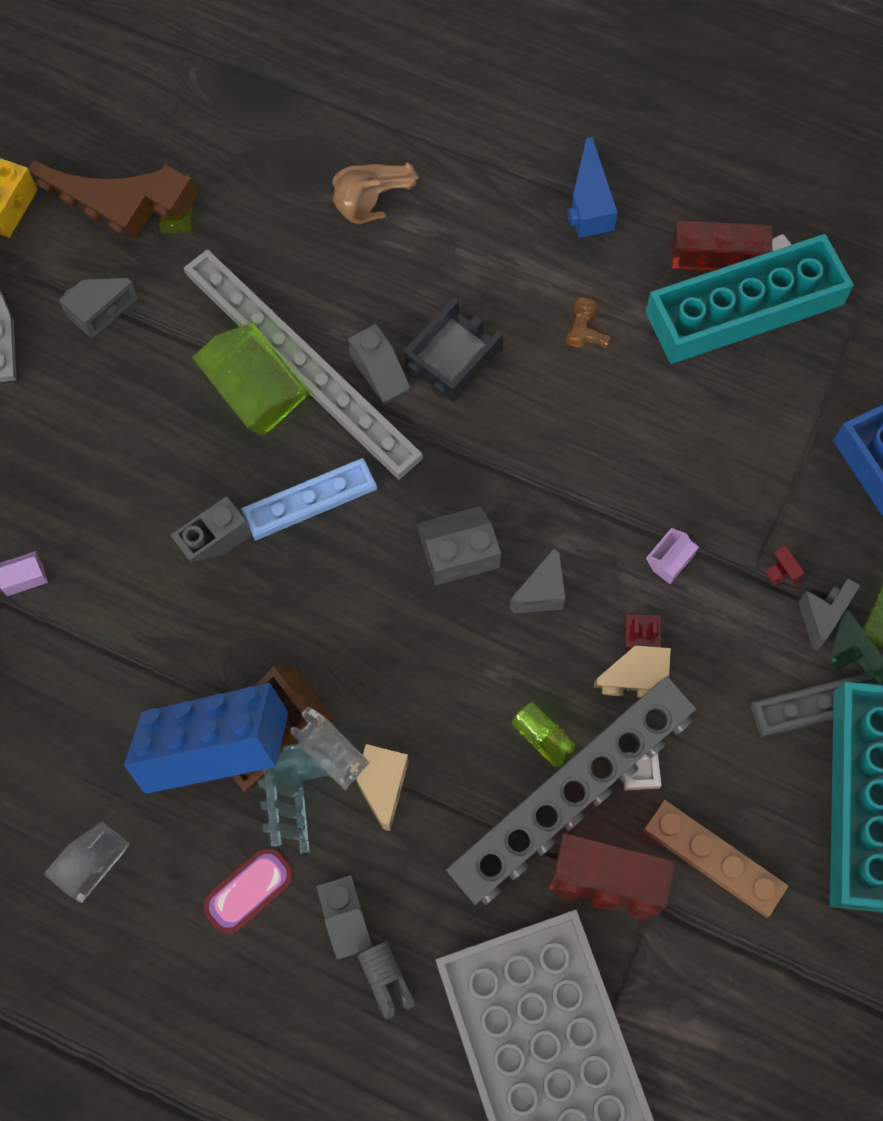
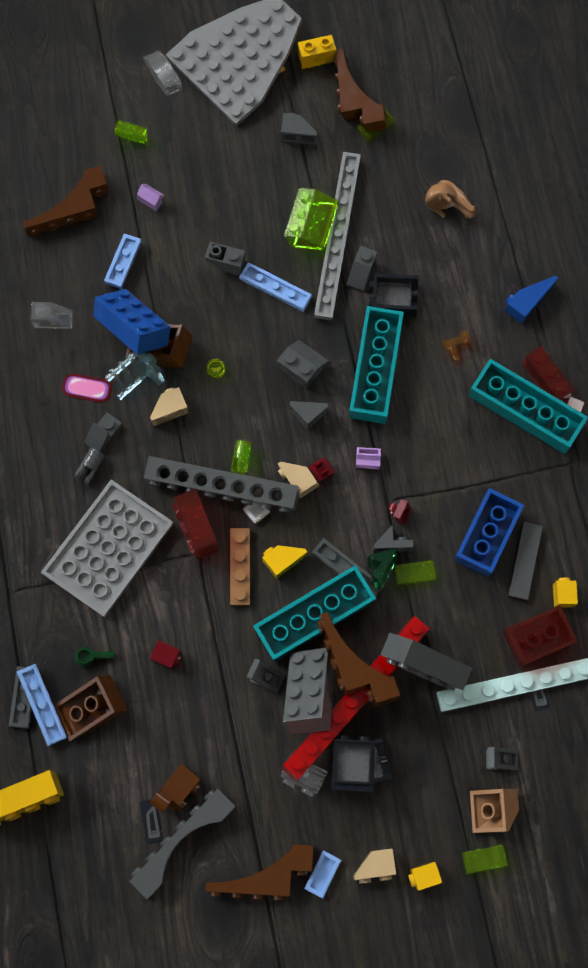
camera: 50 degrees right, 5 degrees up
clear hinge [290,706,370,790] -> none
none -> light blue plate [104,233,142,289]
none -> dark red brick [150,640,183,671]
none -> clear neon green tile [206,359,225,378]
none -> yellow slope [262,545,307,579]
none -> teal brick [348,306,404,424]

